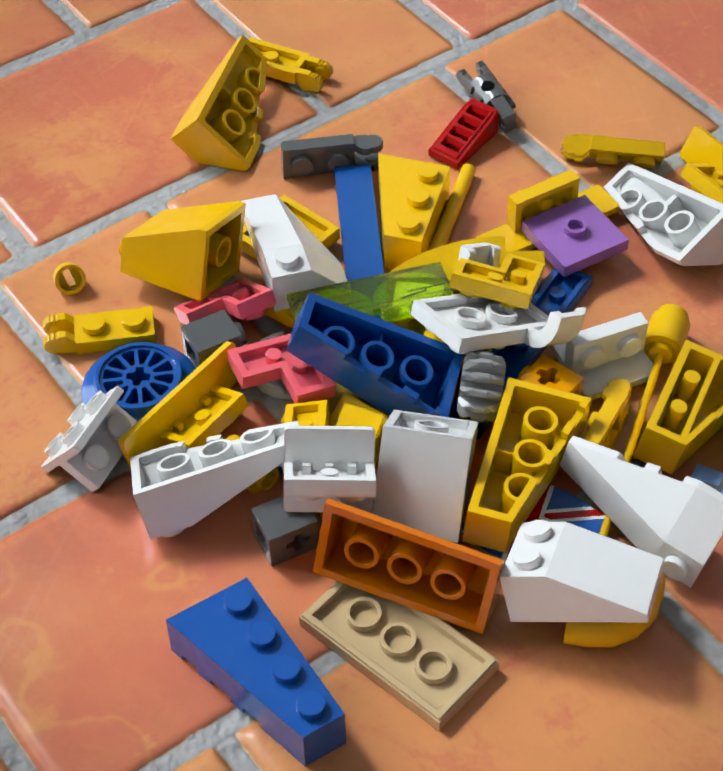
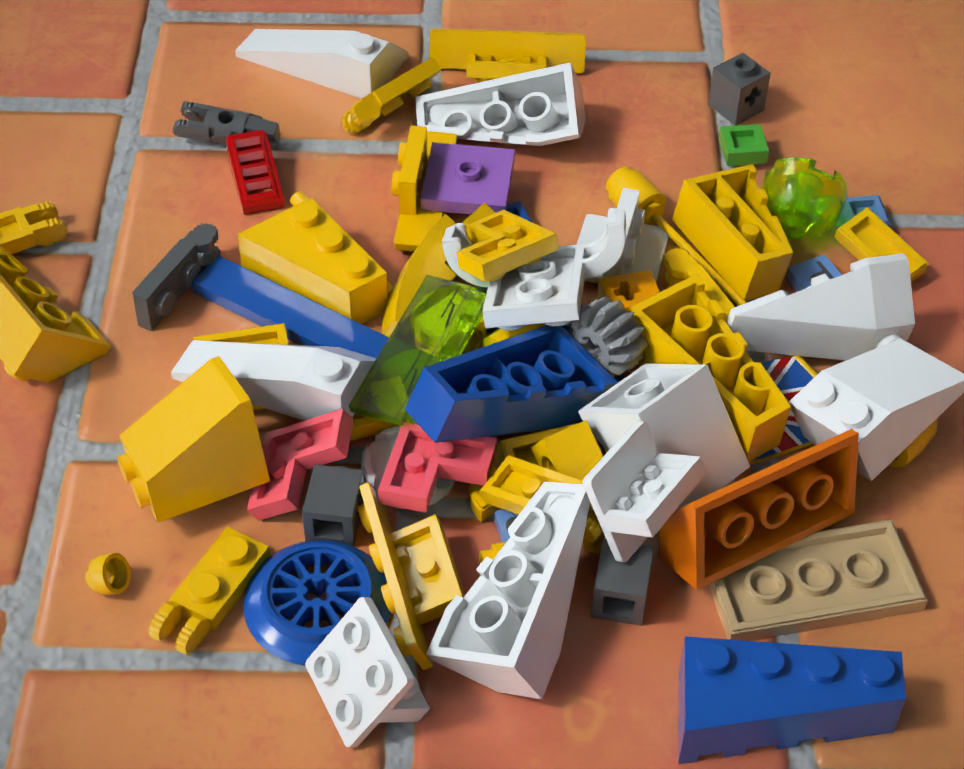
camera: 55 degrees left, 0 degrees up
none -> white wedge [235,29,408,99]

